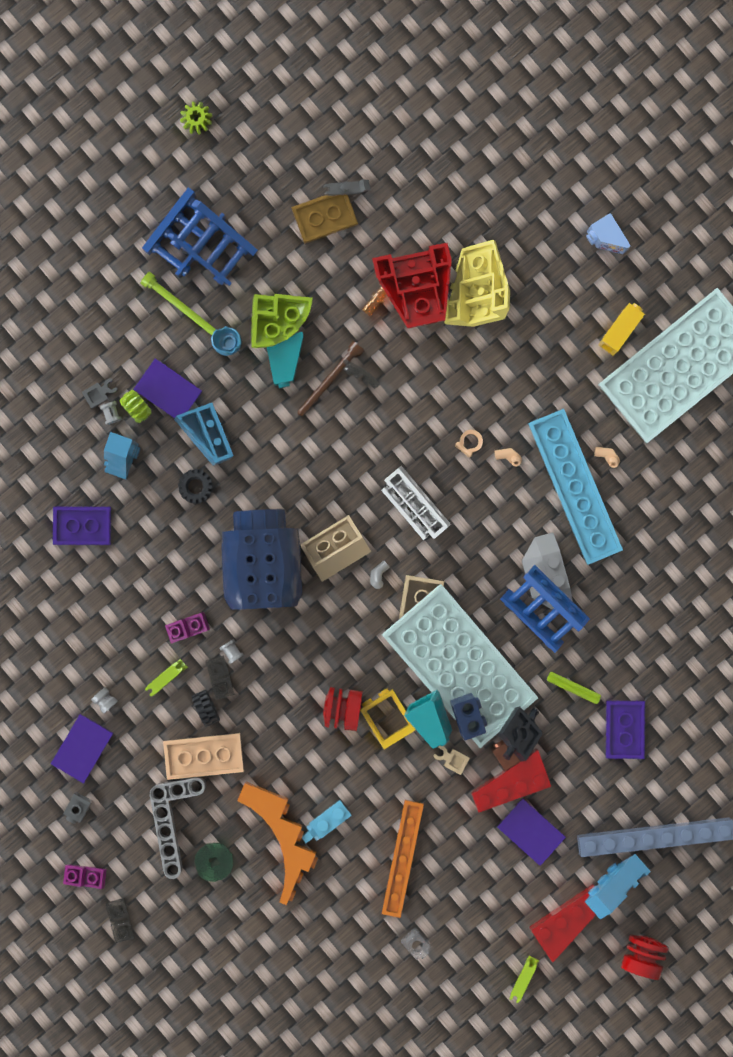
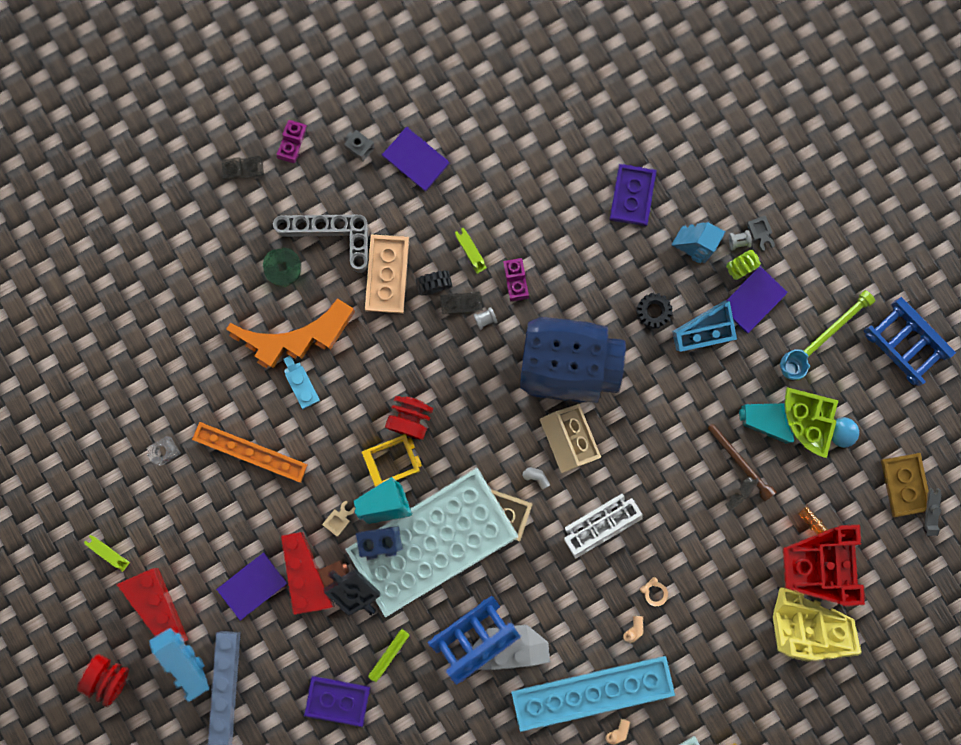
camera: 100 degrees right, 5 degrees down
light grey wheel [91,687,118,714] -> none
blue fence [168,200,258,286] -> none
none -> dark azure hair [832,417,859,448]

